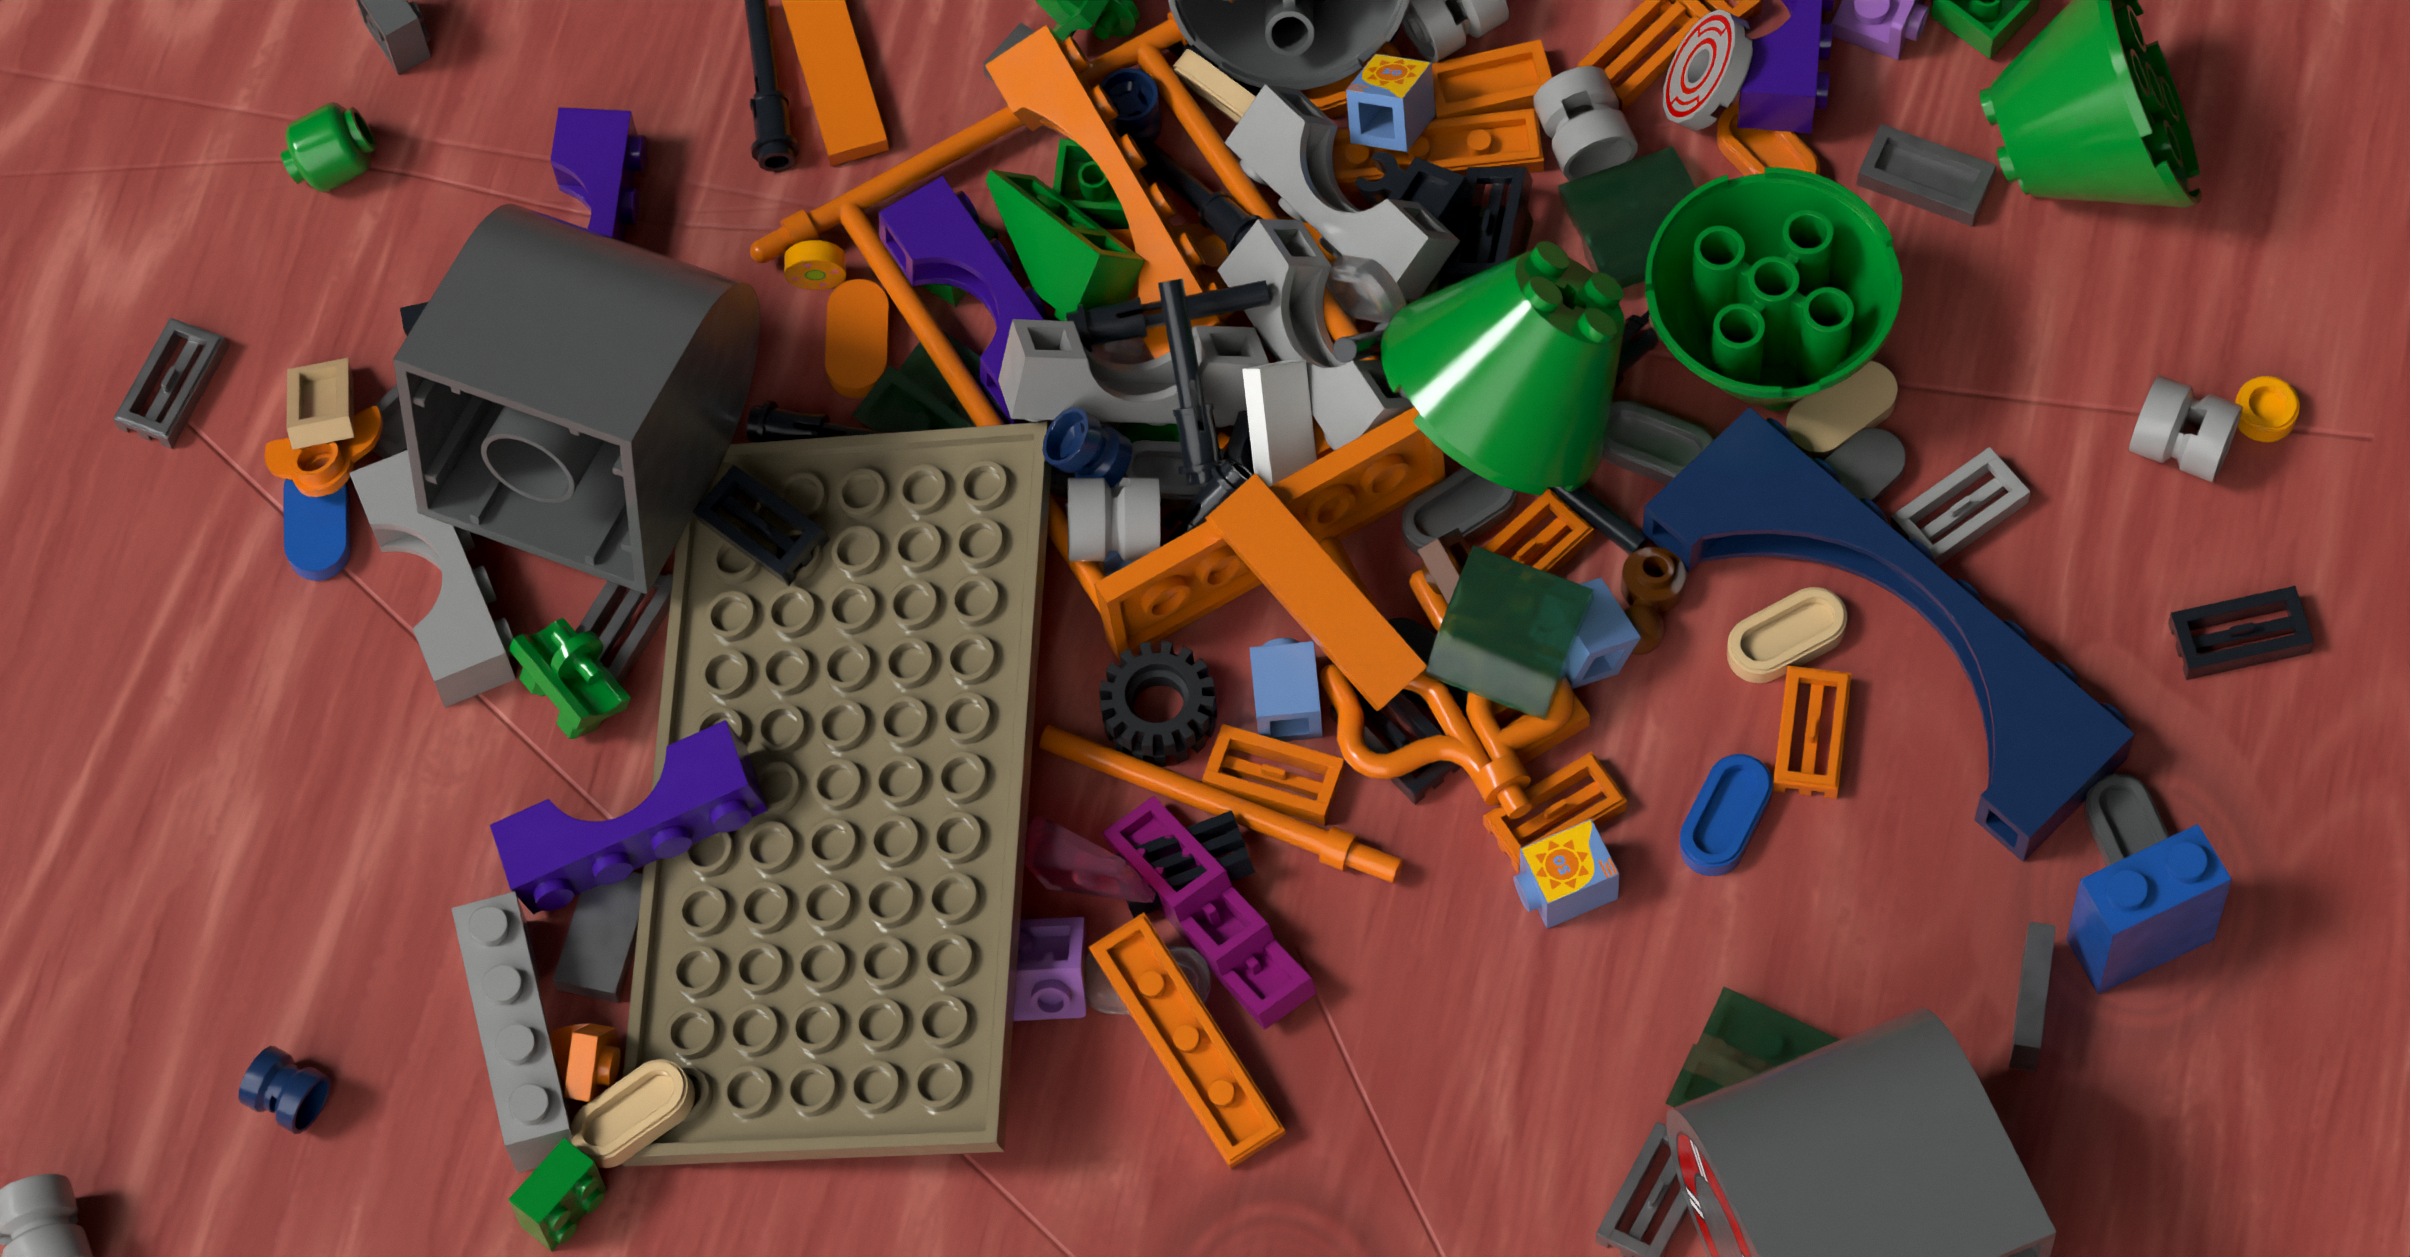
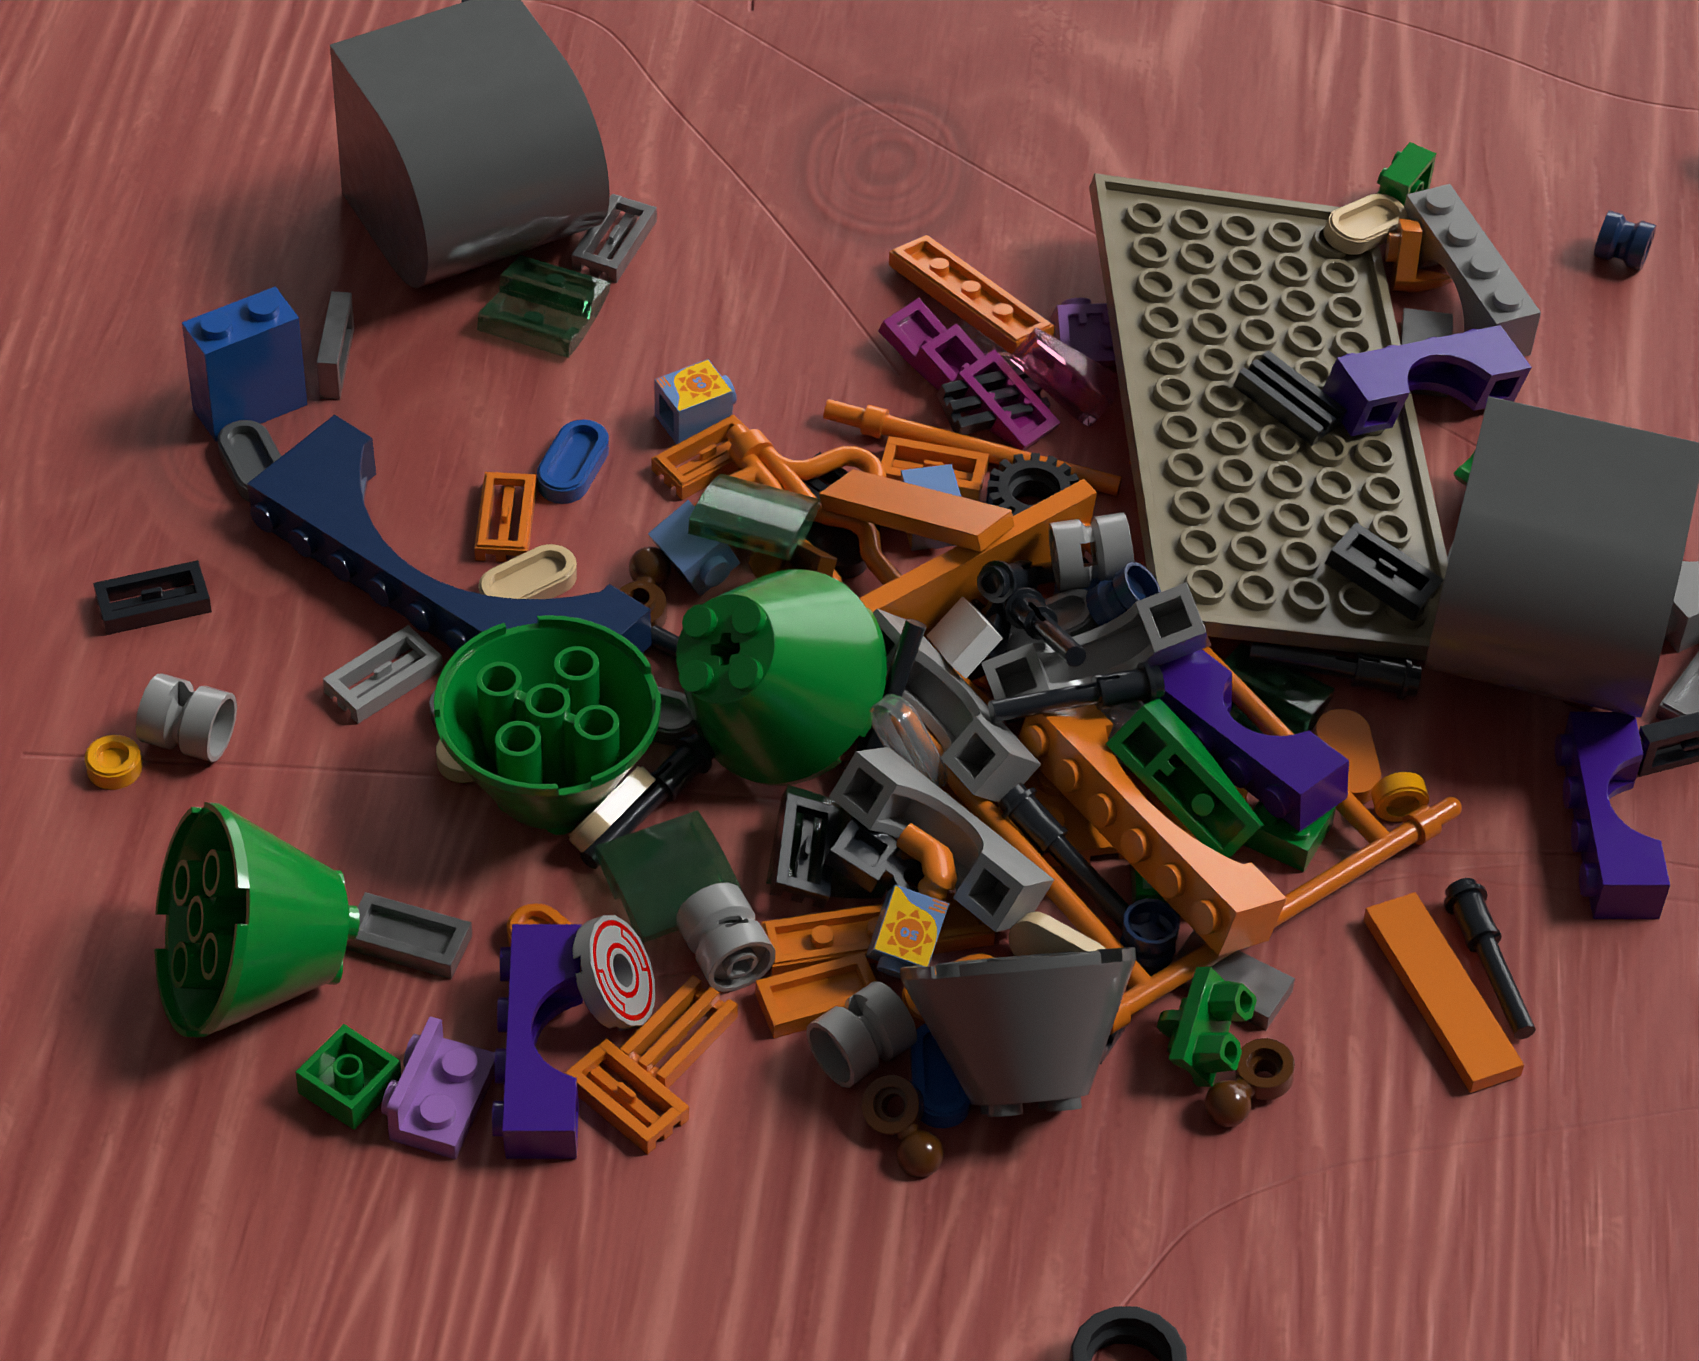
camera: 165 degrees right, 15 degrees down
none -> orange arm [896,823,958,901]
none -> black tile [1233,350,1347,446]

